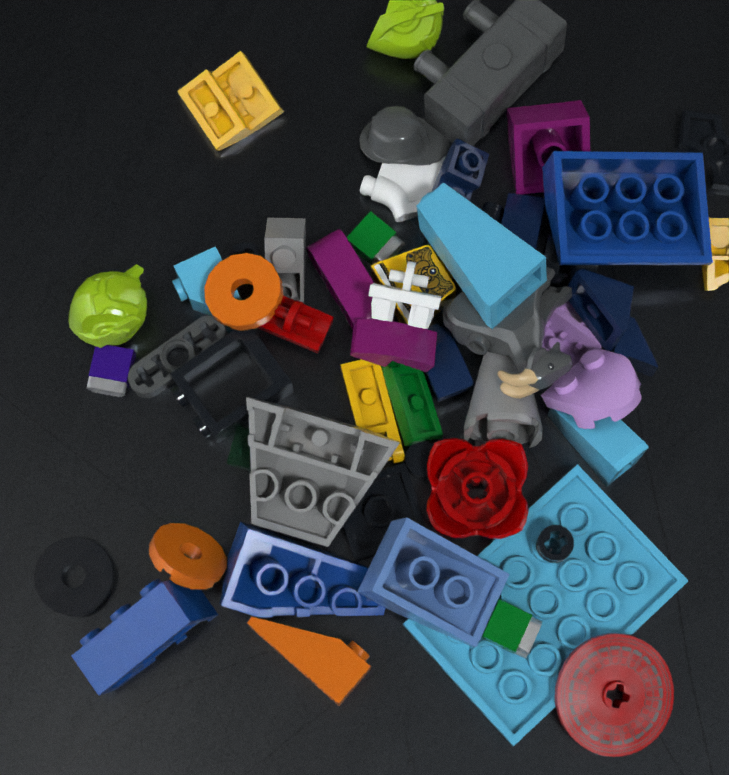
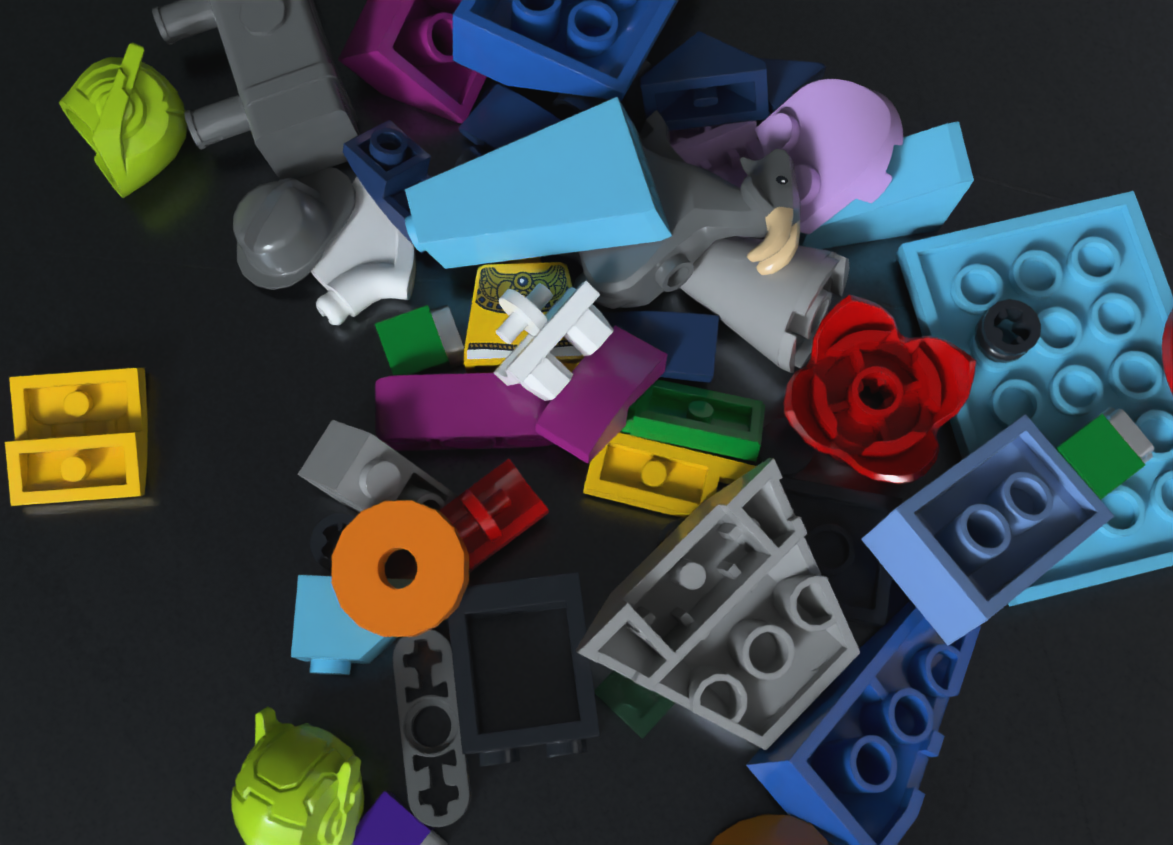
camera: 65 degrees left, 0 degrees up
orange slope [247,617,371,706] -> none

